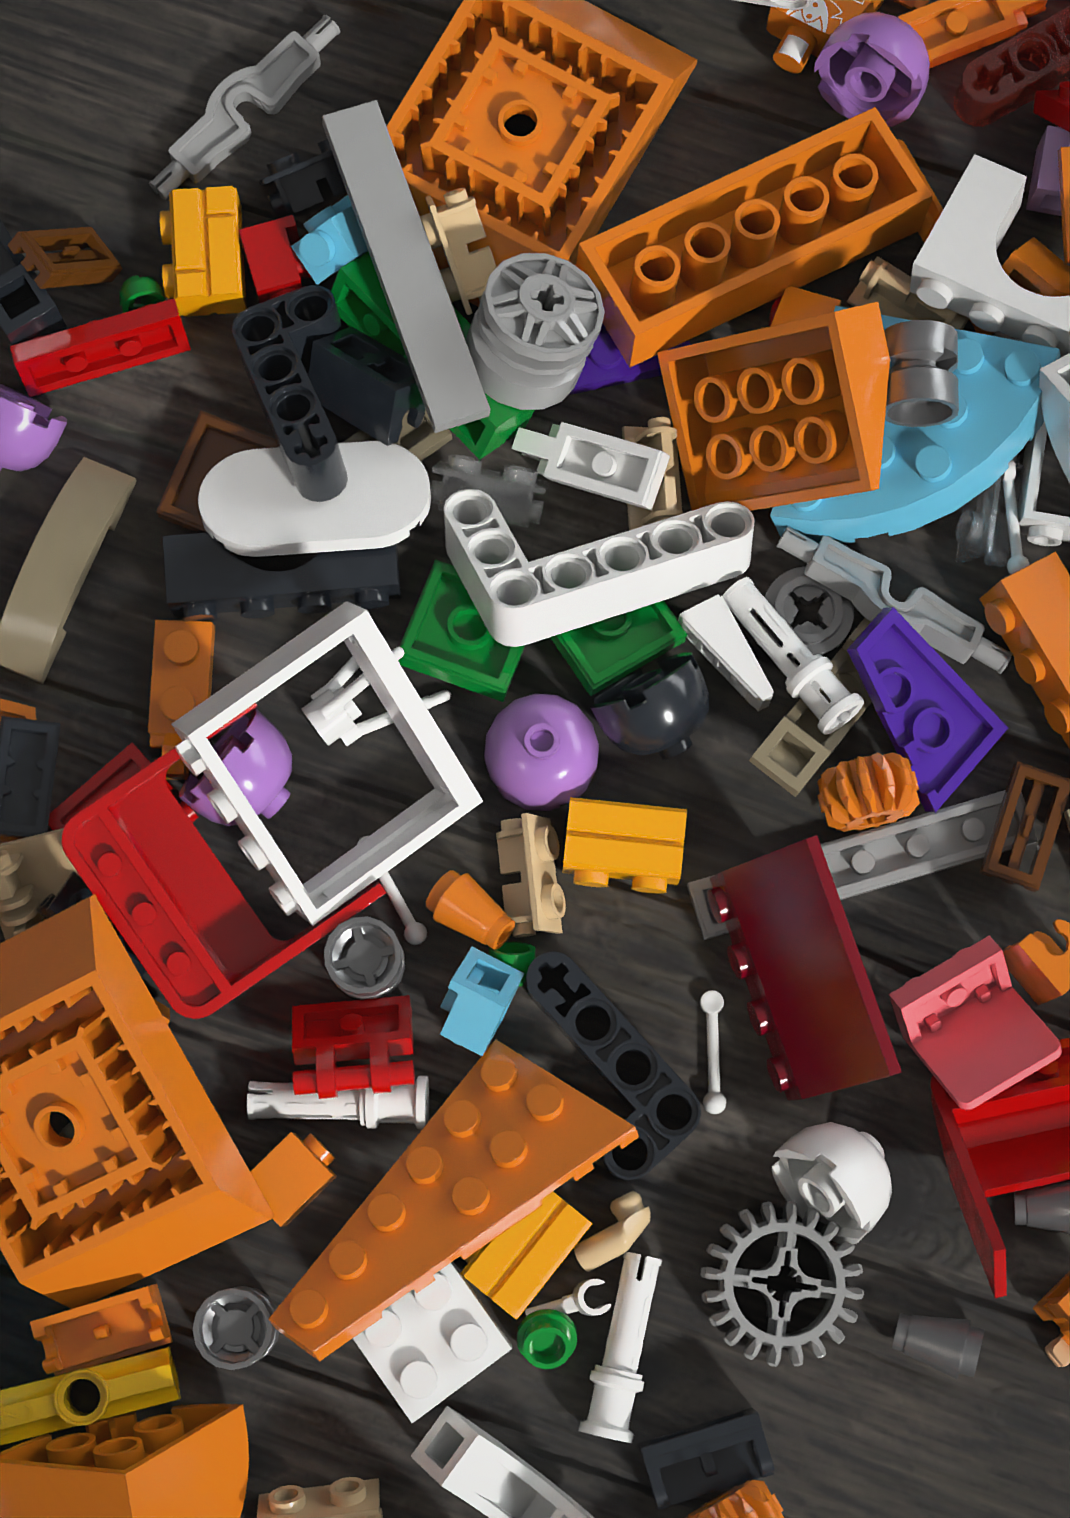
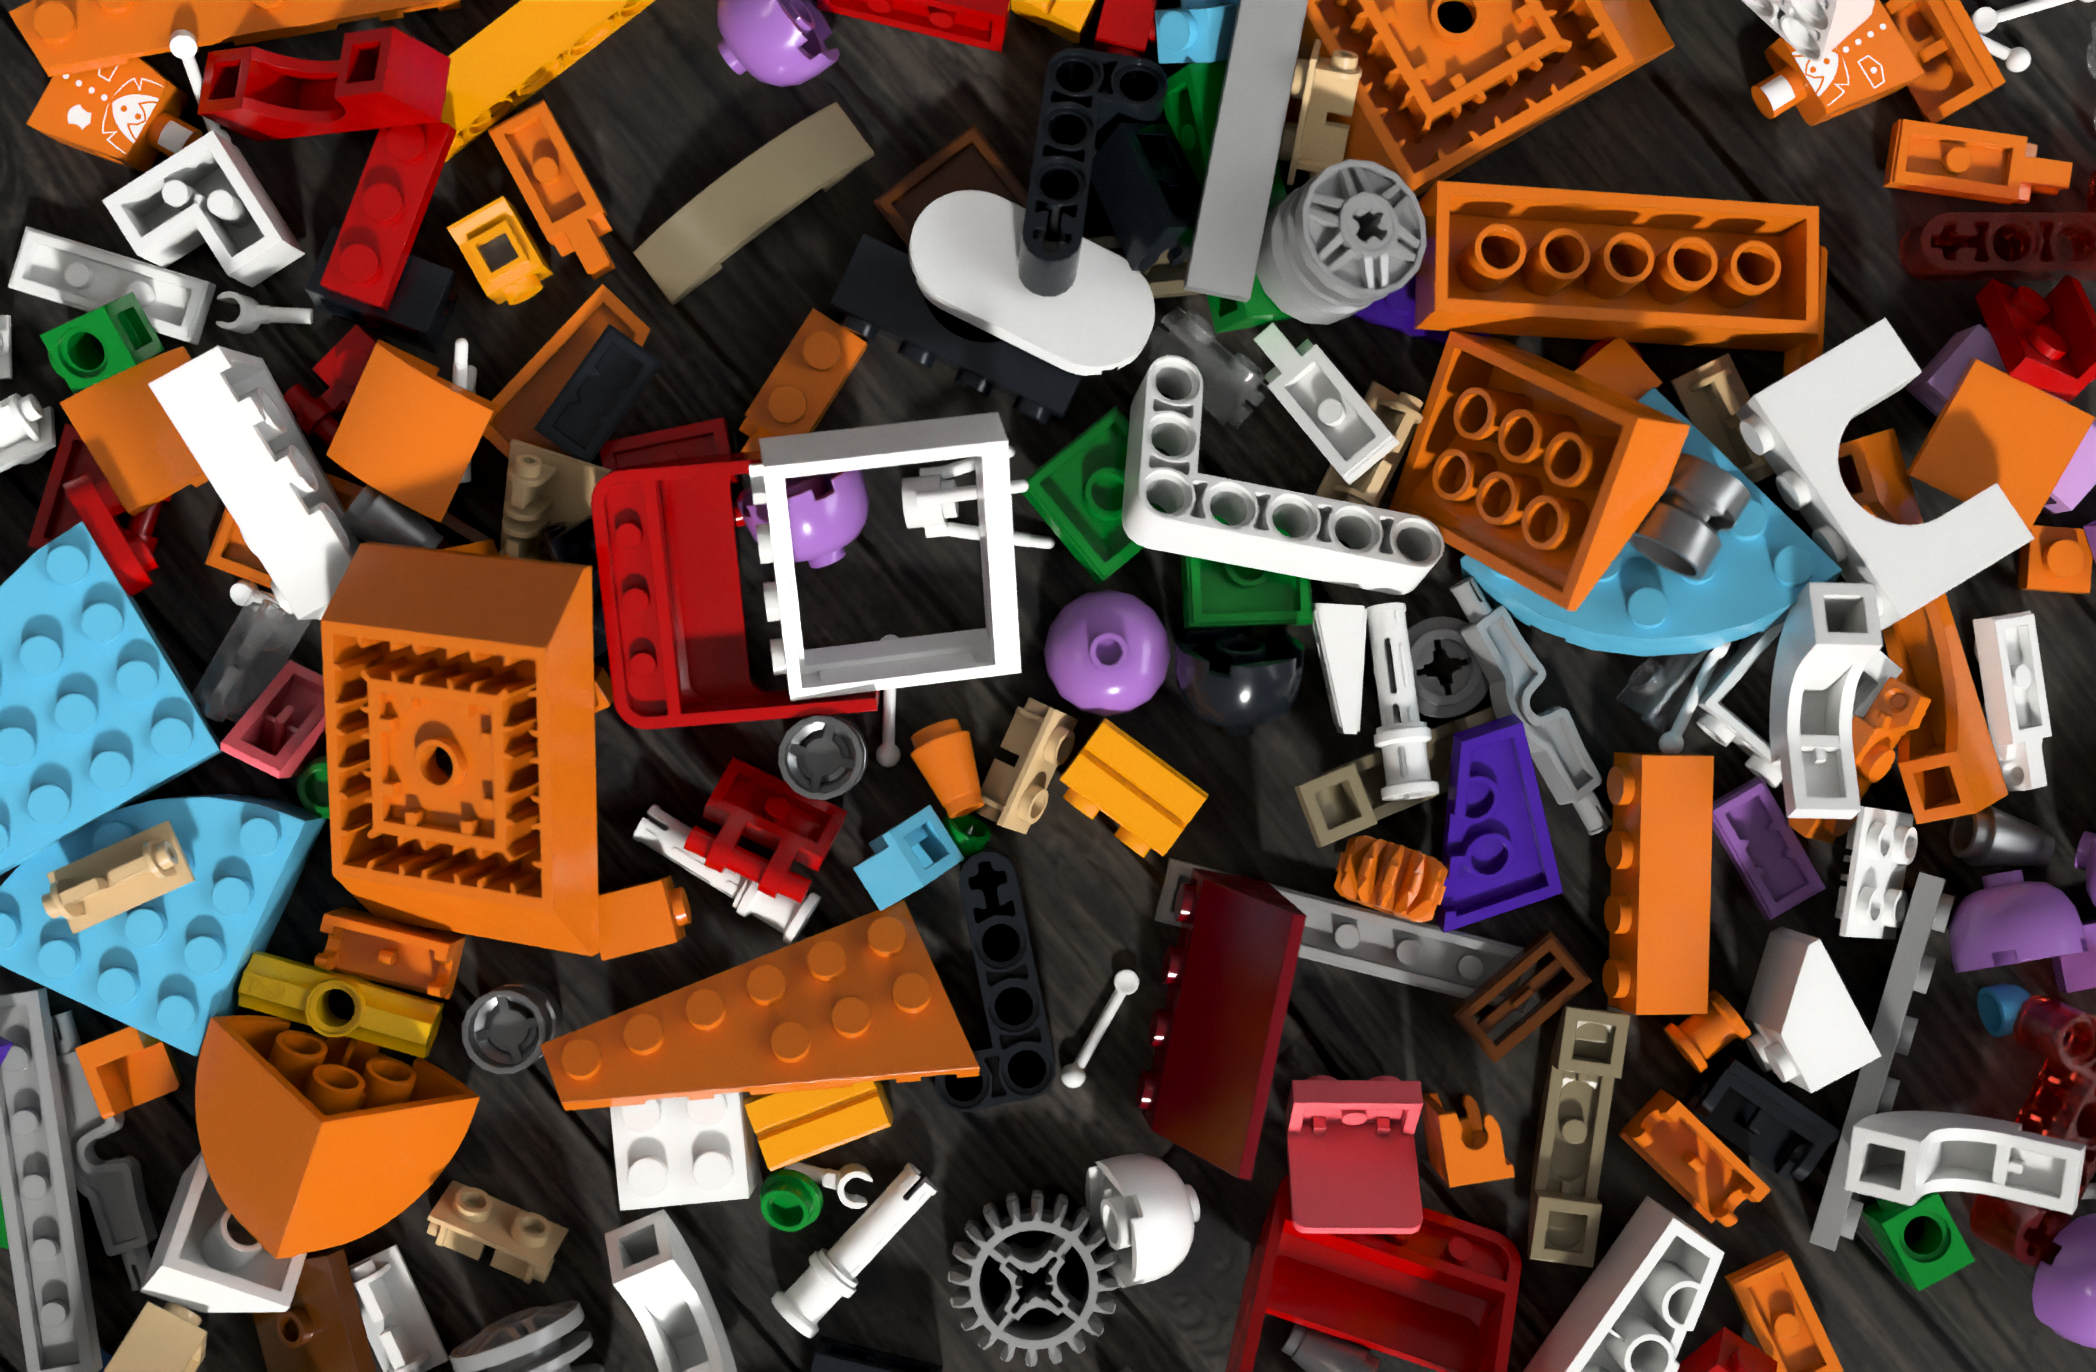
camera: 30 degrees right, 10 degrees up
tan arm [574,1191,651,1272] -> none
medium lavender cylinder [814,12,930,127] -> none

